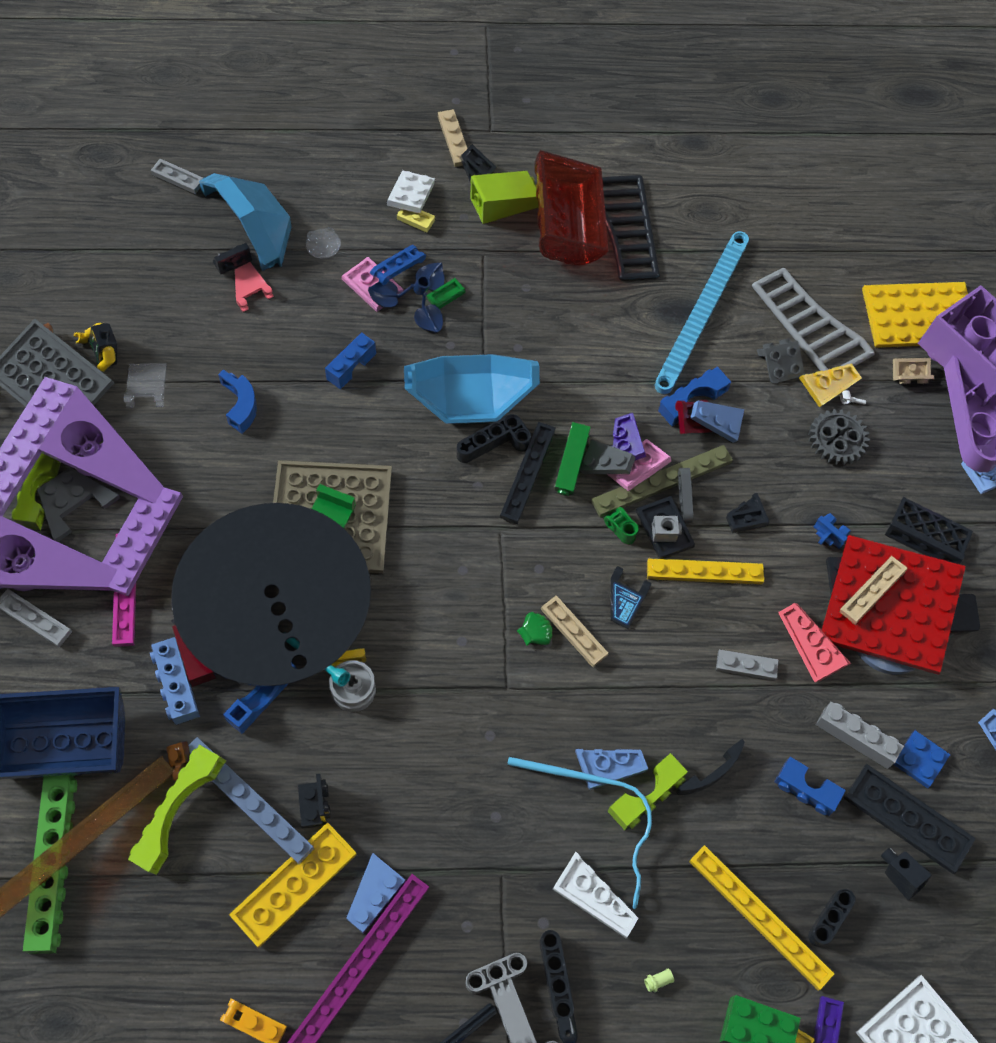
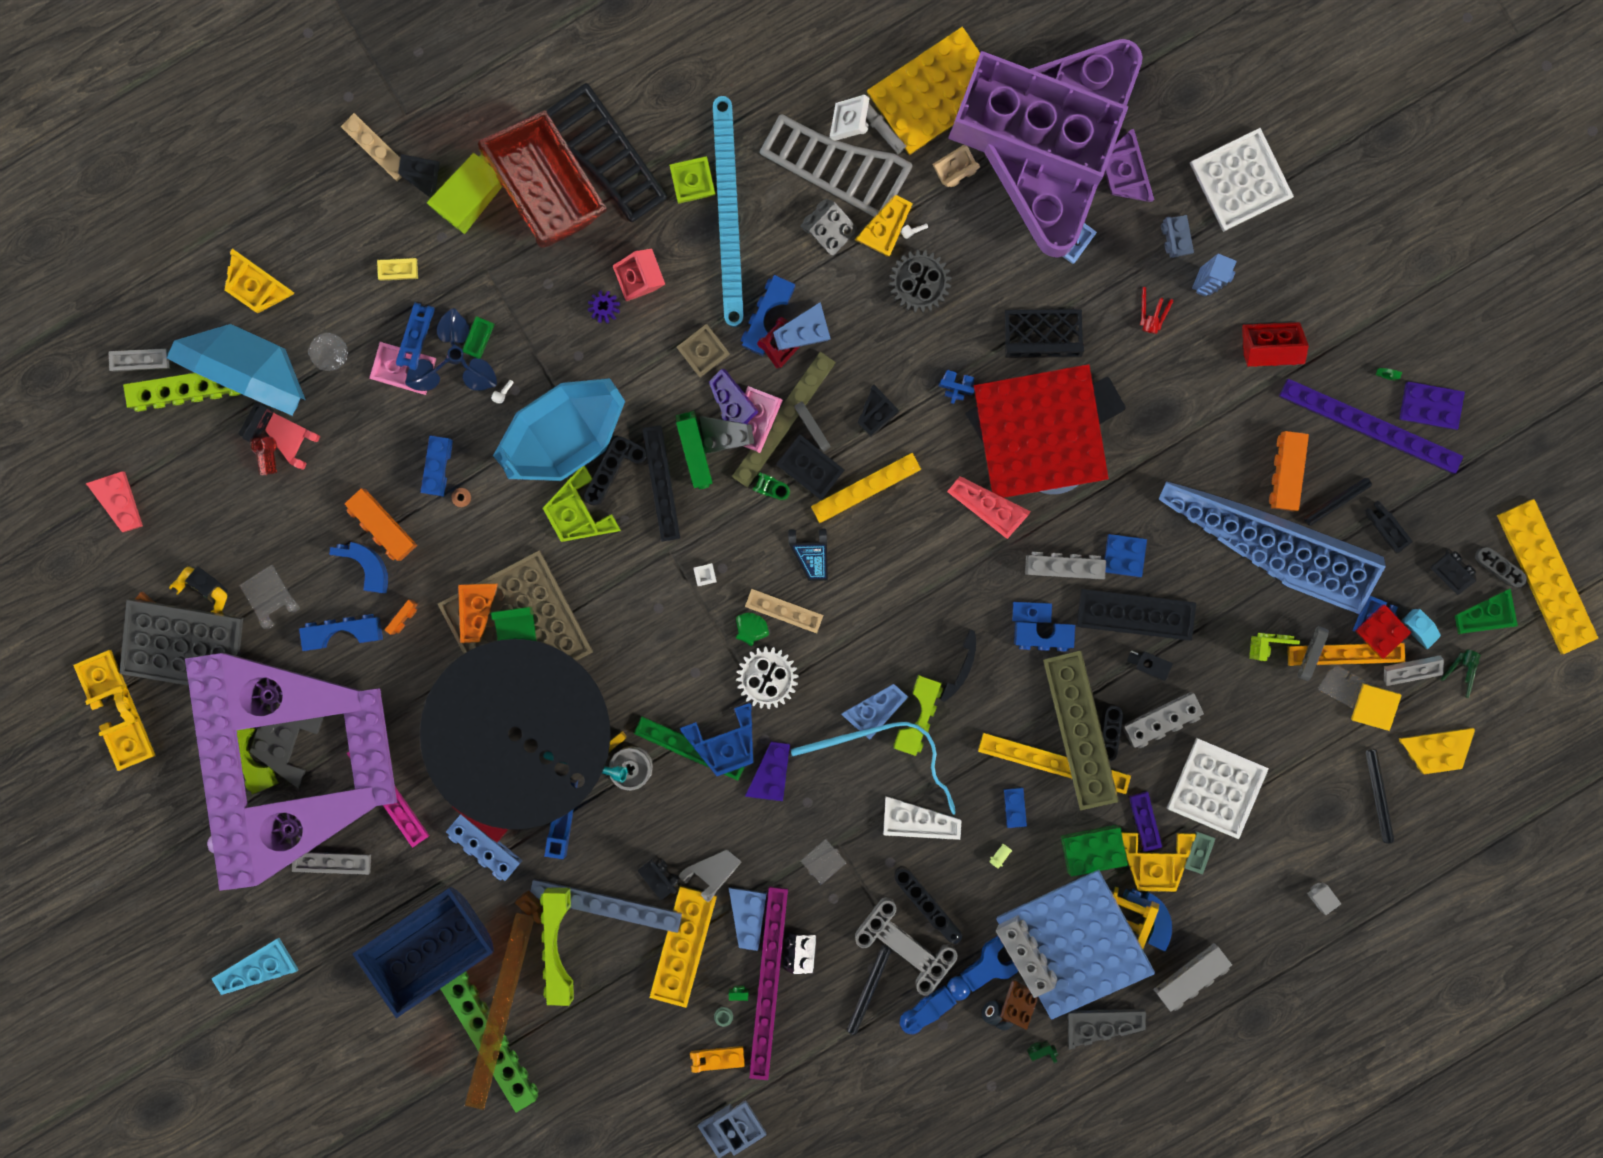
camera: 25 degrees left, 25 degrees up
white plate [387,171,435,213] -> none
light grey brick [652,516,682,542] -> none
light grey plate [716,649,778,681] -> none
tan plate [840,556,907,625] -> none
none -> coral wing [86,471,143,532]
none -> lime brick [123,373,241,412]
none -> yellow wing [225,249,295,313]
none -> clear red piece [251,436,277,475]
none -> blue arch [299,614,383,651]
none -> orange brick [345,488,418,561]
none -> orange plate [385,600,418,635]
none -> nougat plate [452,488,471,507]
none -> orange wing [458,584,498,643]
none -> white hand [491,380,514,404]
none -> lime wing [543,465,621,542]
none -> dark purple gear [588,291,620,323]
none -> coral slope [613,249,665,301]
none -> green tile [634,716,744,781]
none -> lime plate [670,156,715,204]
none -> dark tan plate [676,324,730,378]
none -> light grey flag [679,850,742,902]
none -> blue wing [680,703,753,777]
none -> white plate [694,564,717,586]
none -> sand green plate [714,1007,733,1027]
none -> green plate [729,986,749,1001]
none -> white gear [736,647,798,709]
none -> dark purple wing [745,741,790,801]
none -> bracket [783,932,816,974]
none -> clear piece [801,839,846,885]
none -> white tile [830,95,870,141]
none -> light grey pin [866,103,907,155]
none -> blue plate [1003,787,1027,828]
none -> blue plate [1012,602,1052,623]
none -> olive plate [1043,651,1119,810]
none -> light grey brick [1122,692,1204,749]

